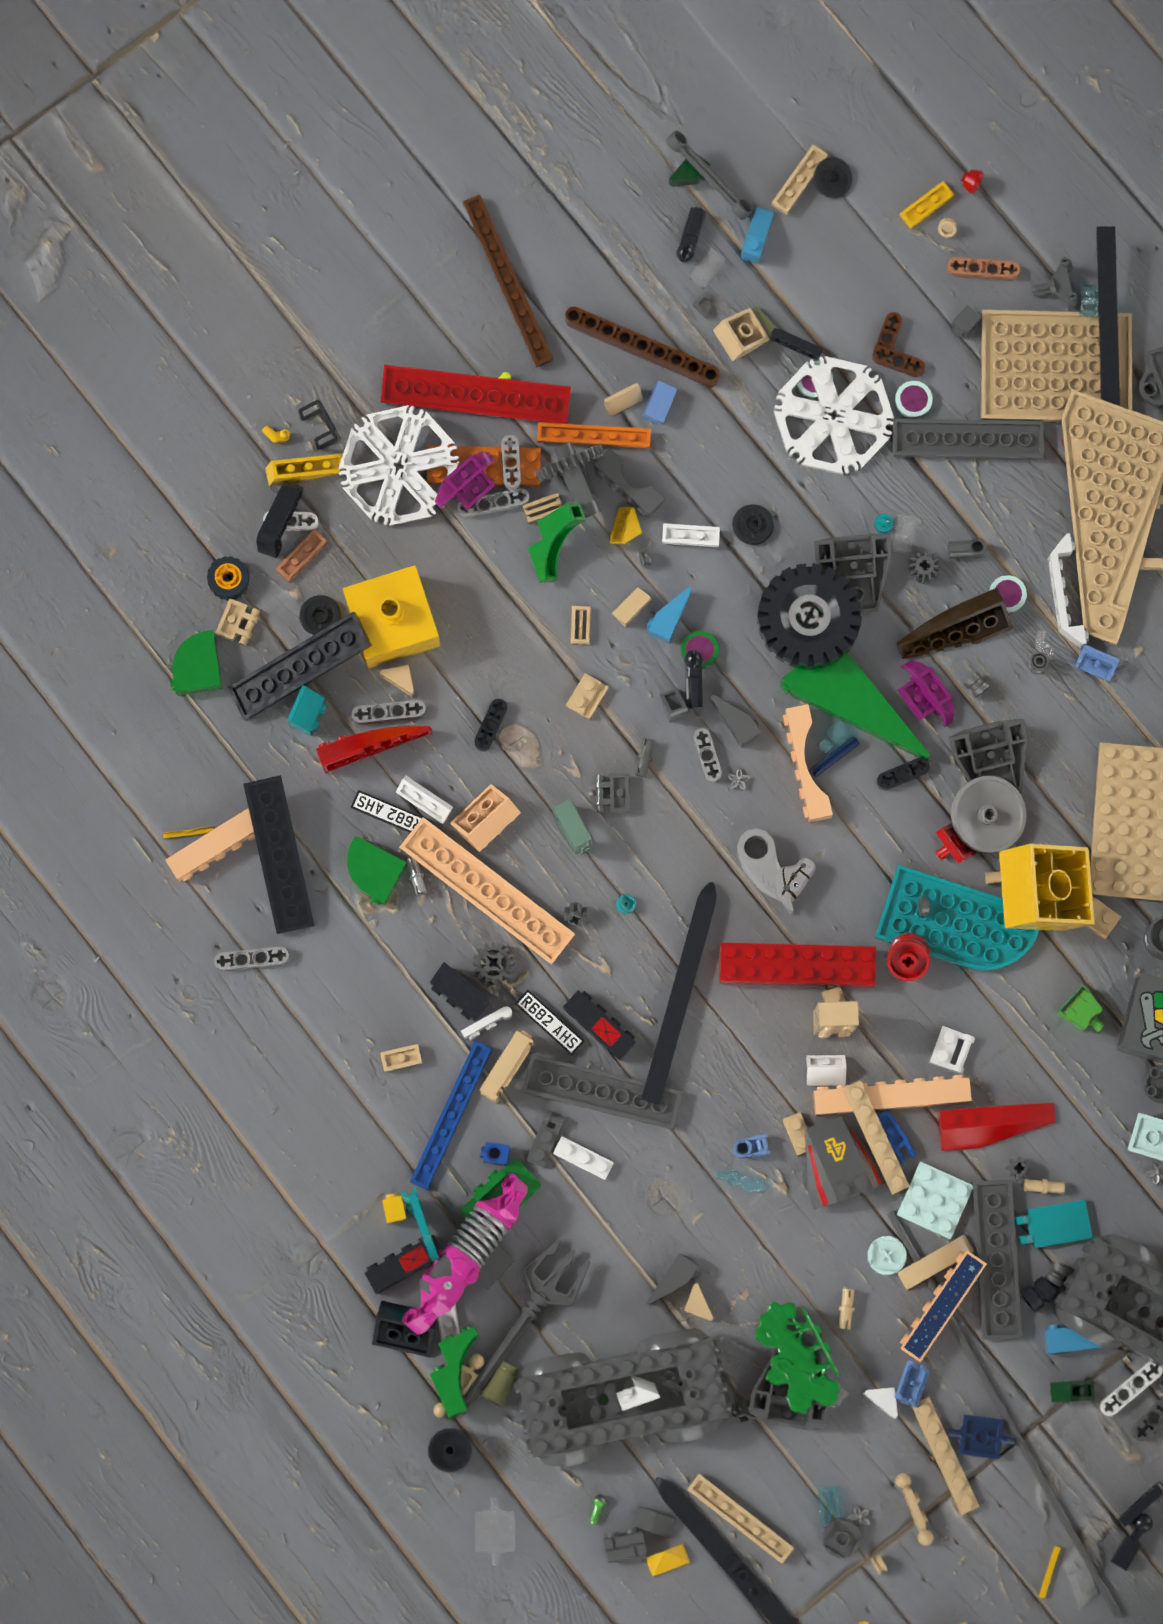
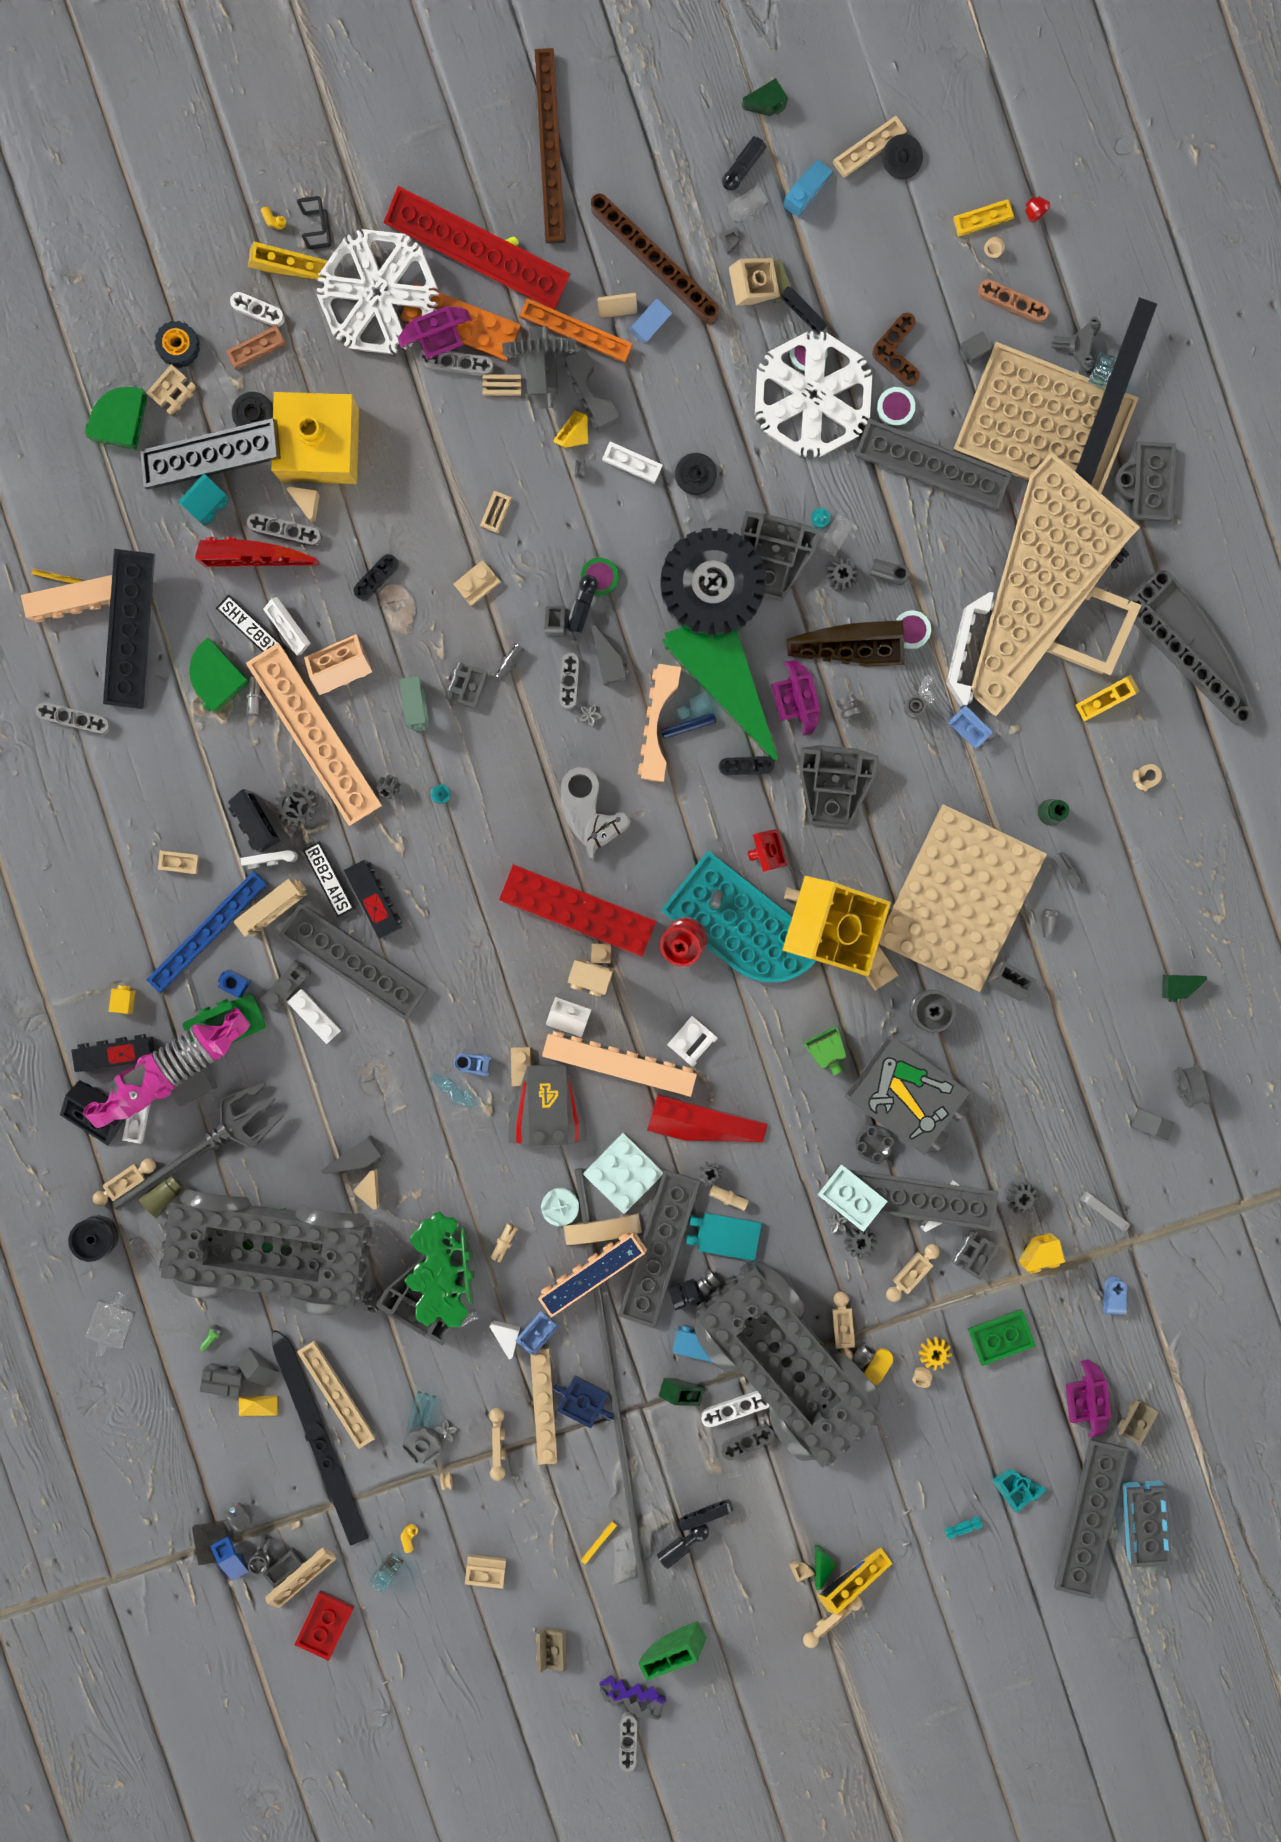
camera: 20 degrees right, 10 degrees up
black beam [256,481,303,558] -> none
teal tile [401,1187,439,1262] -> none
green arch [430,1326,480,1419] -> none
light grey beam [501,435,521,490] -> none
green arch [528,502,586,583] -> none
tan slope [611,587,652,627] -> none
white slope [616,1375,660,1411] -> none
black piece [641,882,717,1105] -> none
dark azure slope [646,587,692,643] -> none
dark grey piece [666,130,753,220] -> none
tan plate [843,1080,910,1194] -> none
blue hinge [877,1109,916,1165] -> none
light grey dish [951,776,1026,853] -> none

